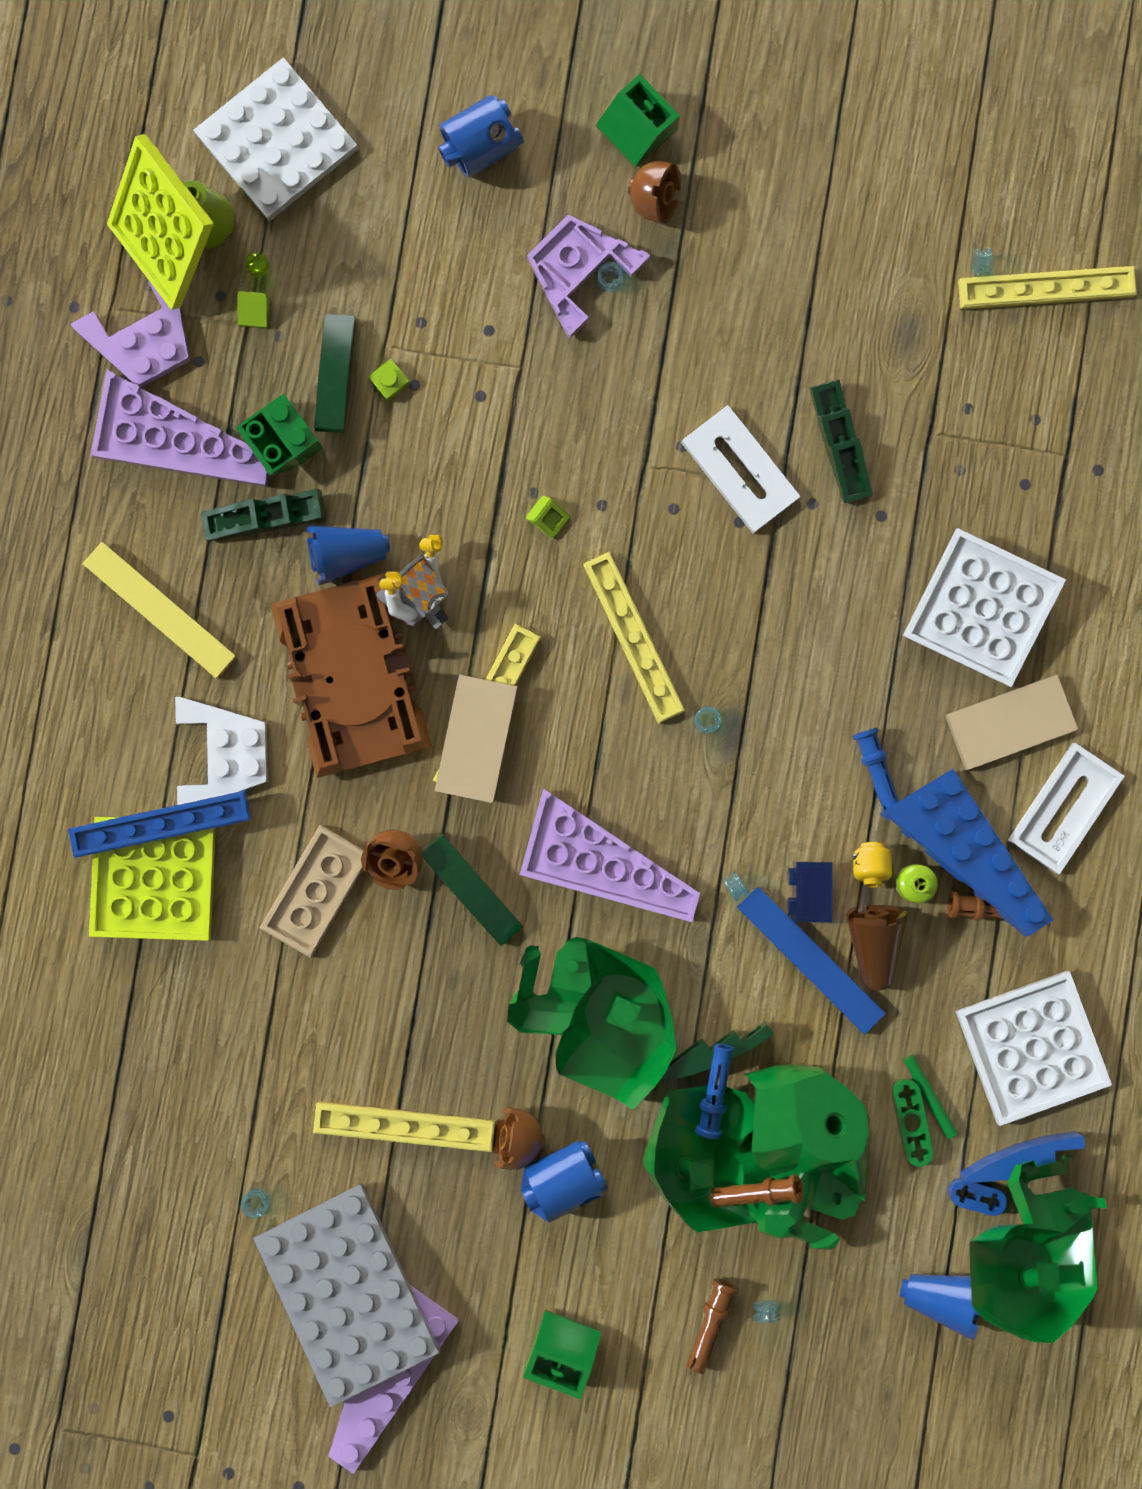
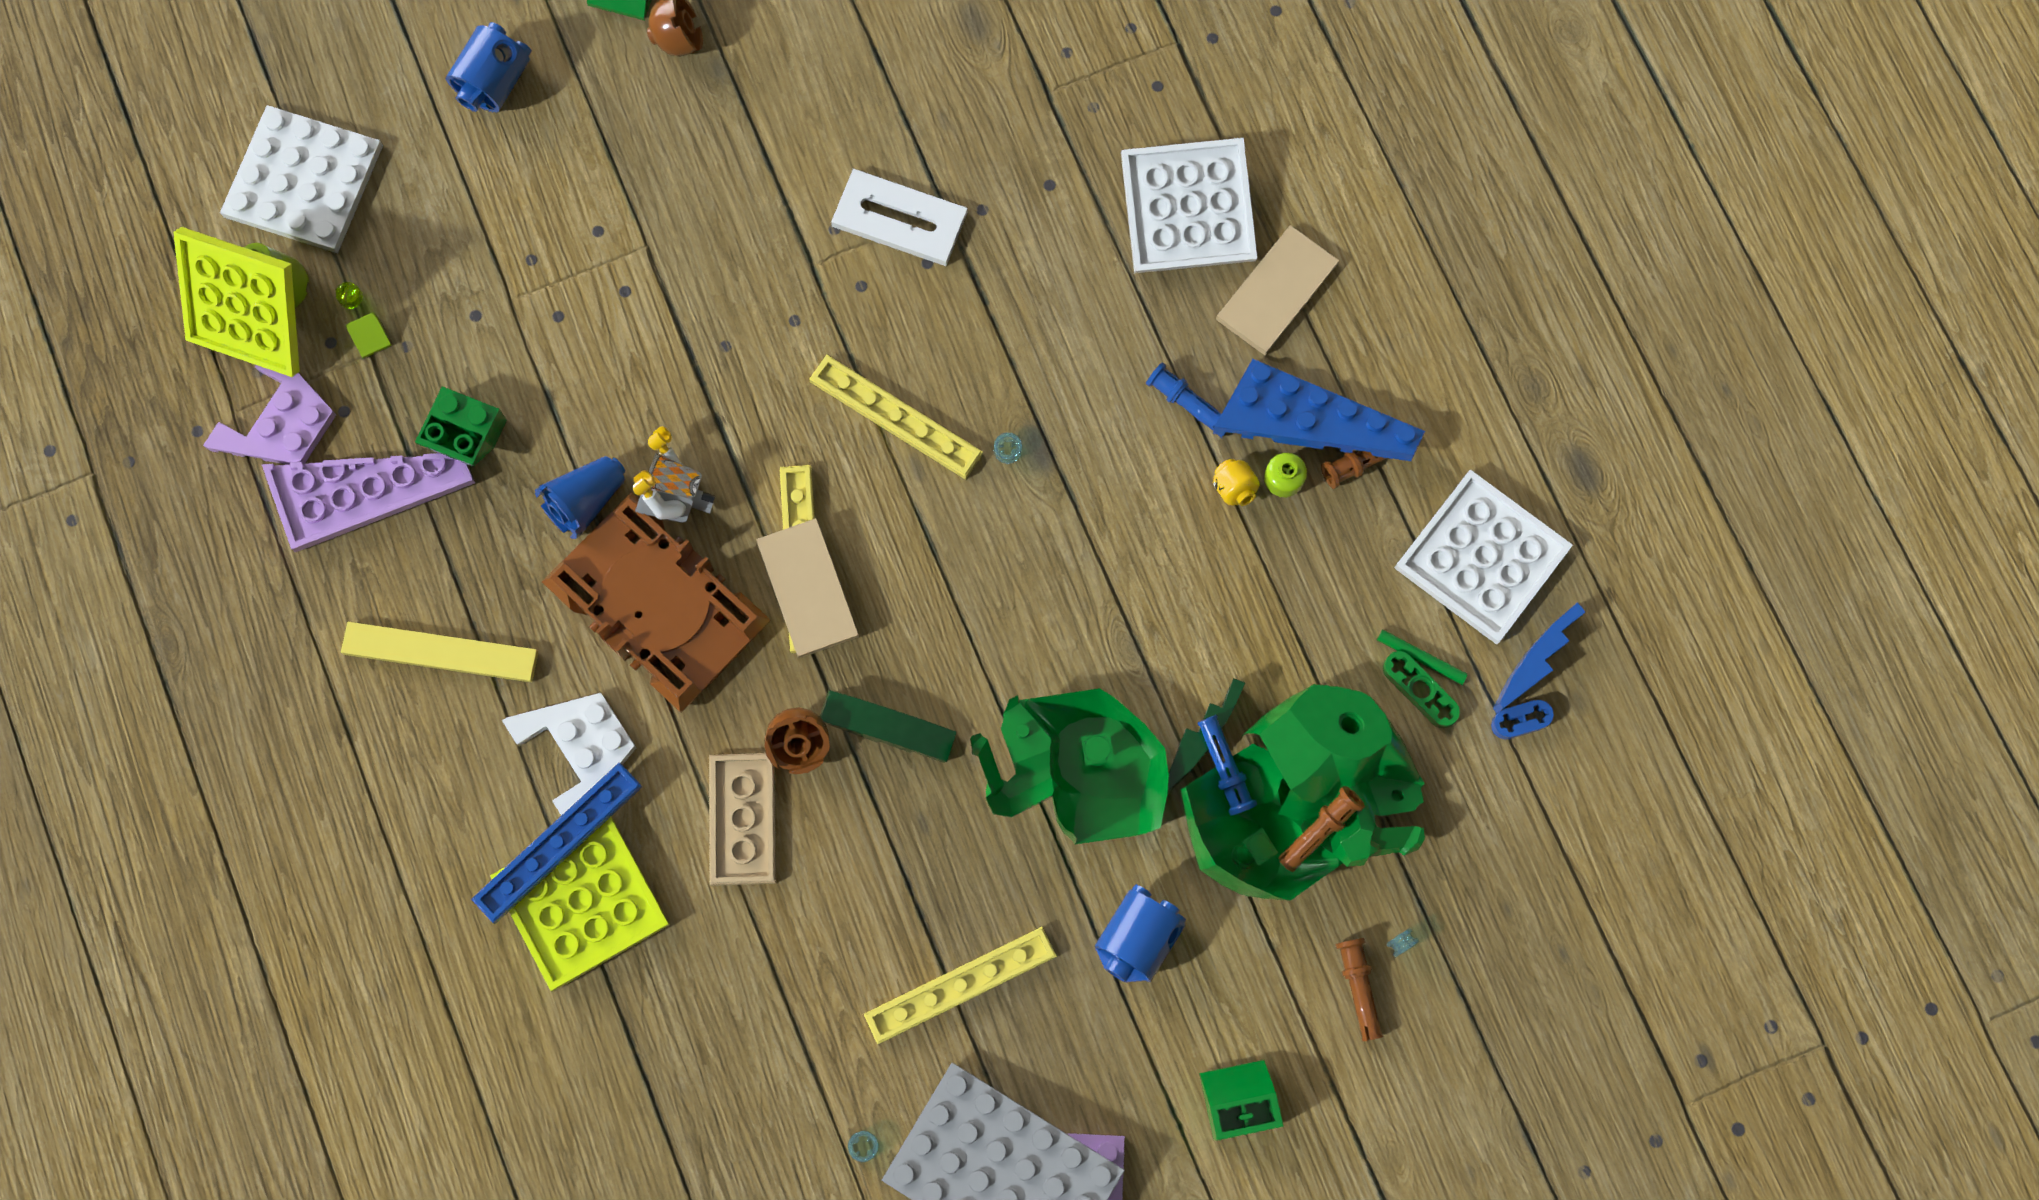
camera: 30 degrees left, 10 degrees down
dark green slope [201,488,327,541] -> none
dark green slope [314,314,356,433] -> none
lime plate [368,359,410,402] -> none
dark orange cylinder [493,1107,546,1170] -> none
lavender wing [520,789,700,922] -> none
lime slope [525,496,571,539] -> none
lavender wing [527,215,650,339] -> none
clear light blue bush [597,262,623,292] -> none
clear light blue bush [722,871,749,901] -> none
blue tile [737,886,886,1035] -> none
clear blue brick [787,861,832,923] -> none
dark green slope [809,379,873,503] -> none
reddish brown cone [846,905,907,991] -> none
blue cone [899,1274,979,1340] -> none
green piece [969,1155,1107,1343] -> none
white piece [1007,743,1124,874] -> none

